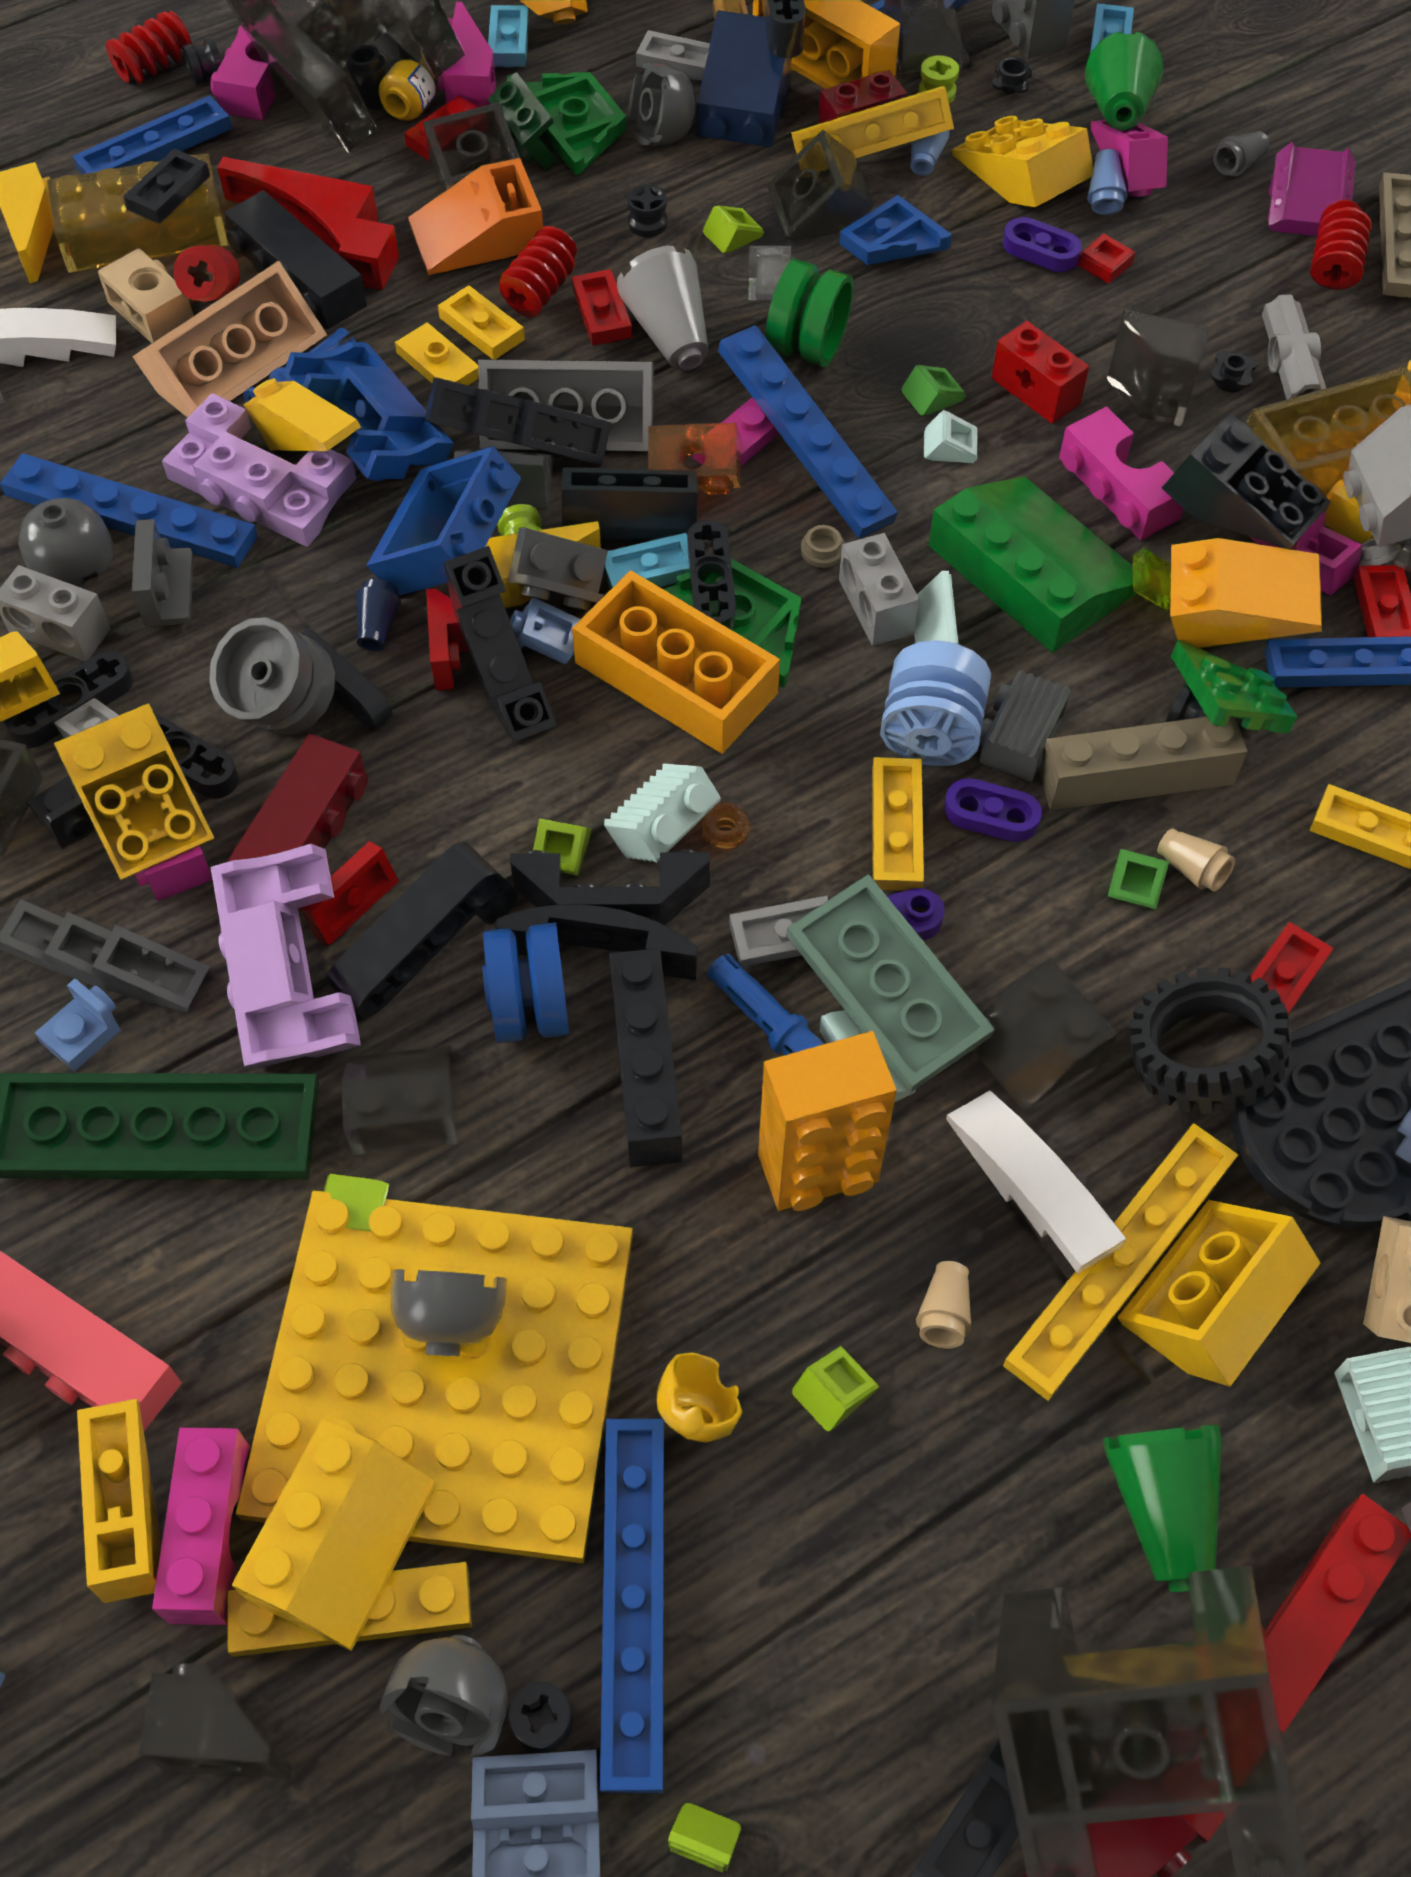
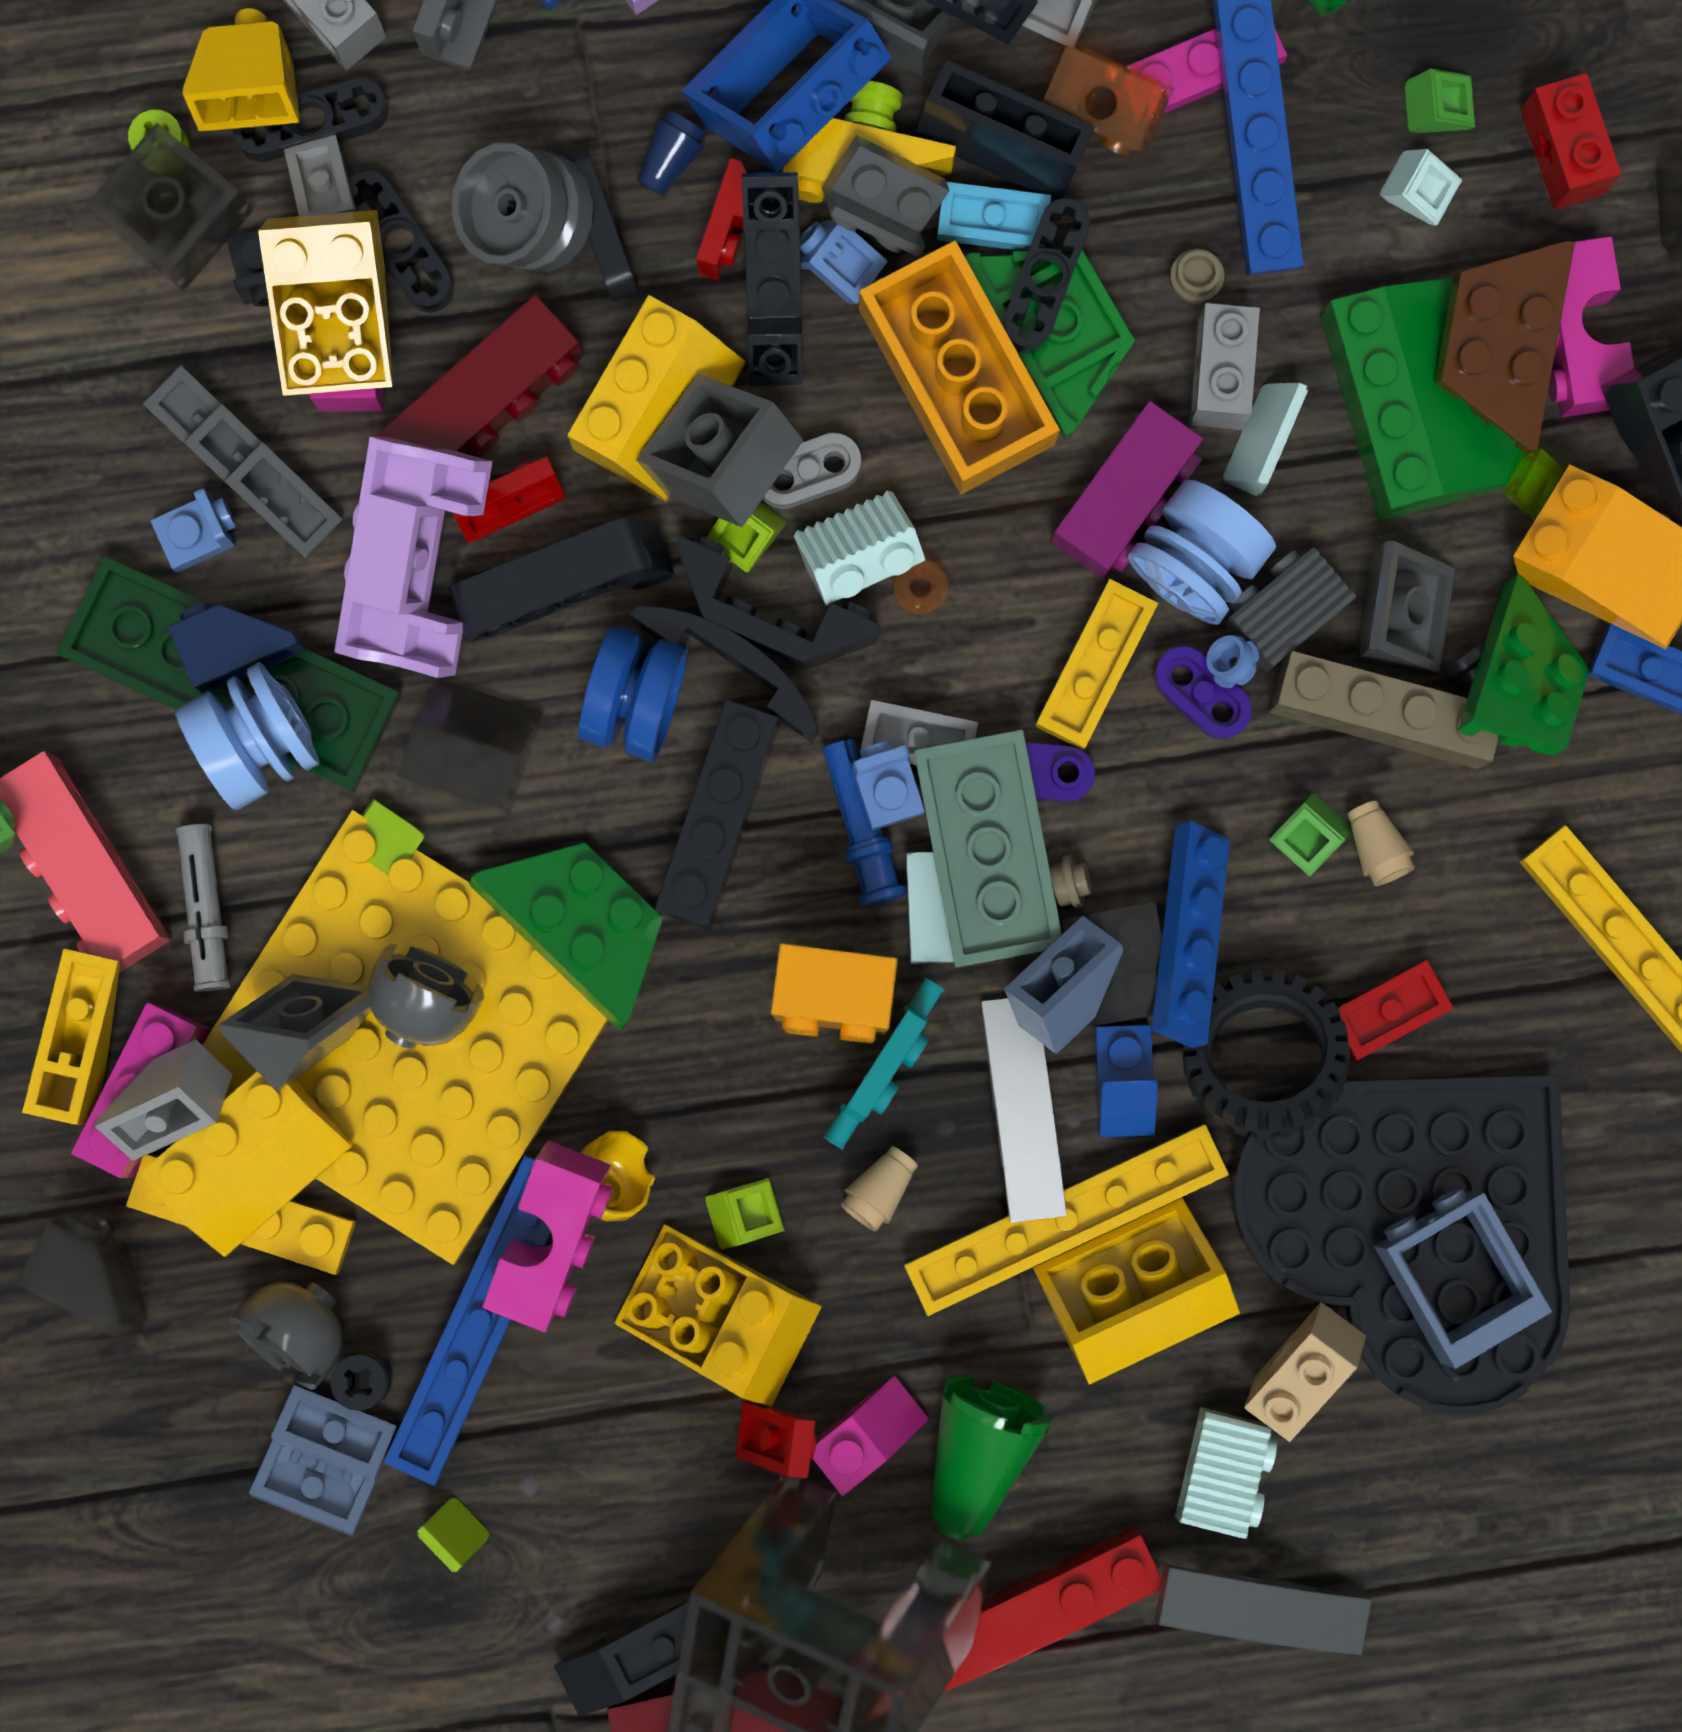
camera: 25 degrees right, 25 degrees up
none -> light grey slope [95,1039,233,1161]
none -> dark blue slope [168,603,306,694]
none -> light blue wheel [175,662,319,811]
none -> light grey pin [175,824,230,992]
none -> dark grey slope [220,974,372,1092]
none -> green wing [469,843,663,1032]
none -> dark pink arch [482,1140,614,1333]
none -> yellow slope [567,295,746,502]
none -> yellow slope [614,1224,822,1407]
none -> dark grey brick [636,374,803,527]
none -> red plate [735,1402,816,1478]
none -> light grey plate [763,433,861,509]
none -> dark pink slope [813,1375,929,1496]
none -> teal plate [823,978,944,1150]
none -> medium blue bracket [851,741,925,831]
none -> sand blue slope [1004,916,1123,1054]
none -> dark tan plate [1050,854,1092,909]
none -> magenta brick [1051,401,1203,580]
none -> blue slope [1094,1025,1158,1137]
none -> blue plate [1151,820,1230,1048]
none -> medium blue plate [1206,635,1259,688]
none -> dark grey slope [1355,541,1455,674]
none -> reddish brown wing [1435,241,1575,453]

